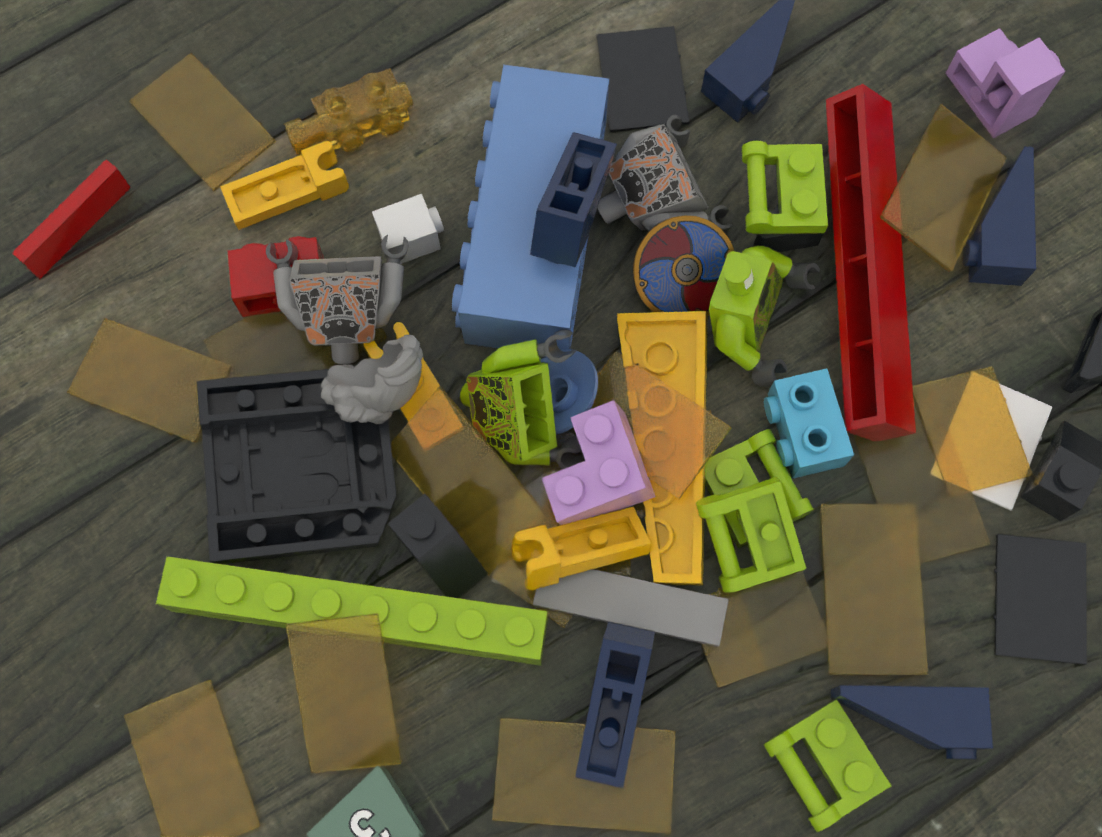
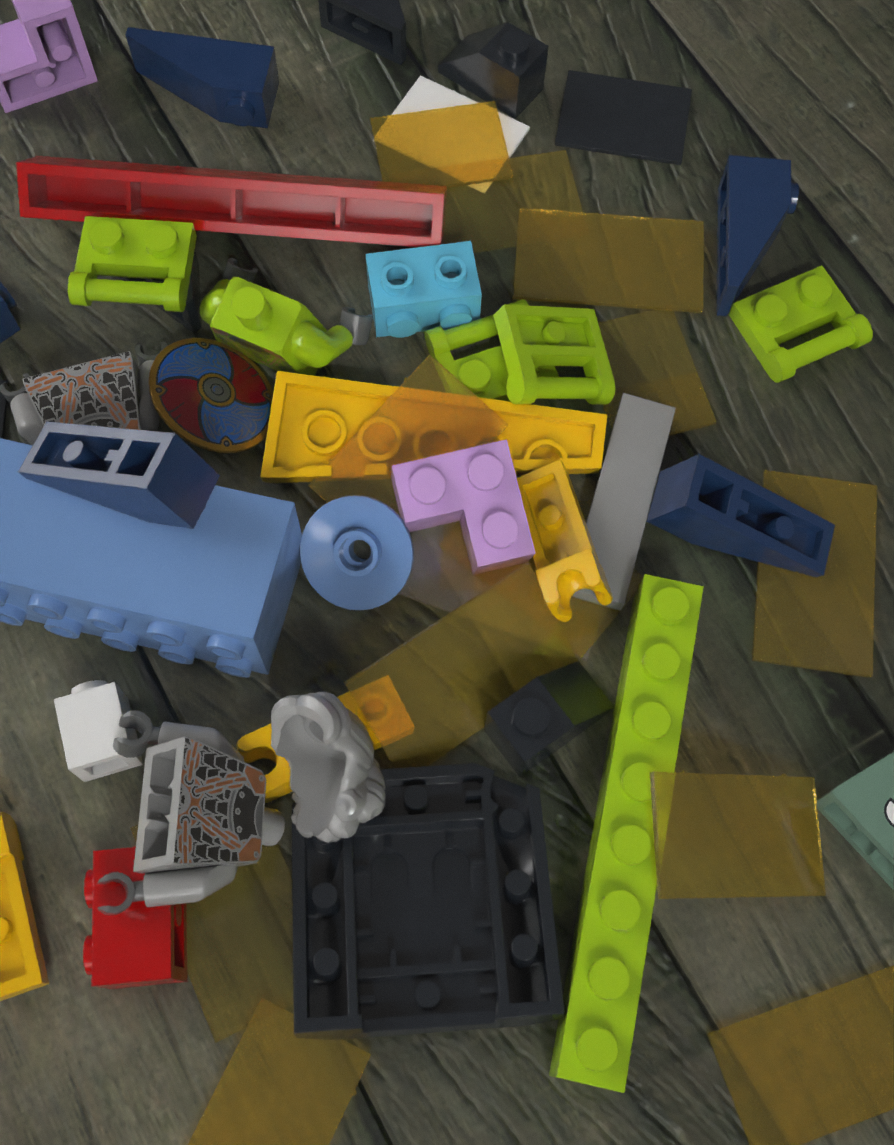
camera: 90 degrees left, 5 degrees down
lime torso [460,329,585,469] -> none
clear yellow piece [880,104,1007,272] -> none

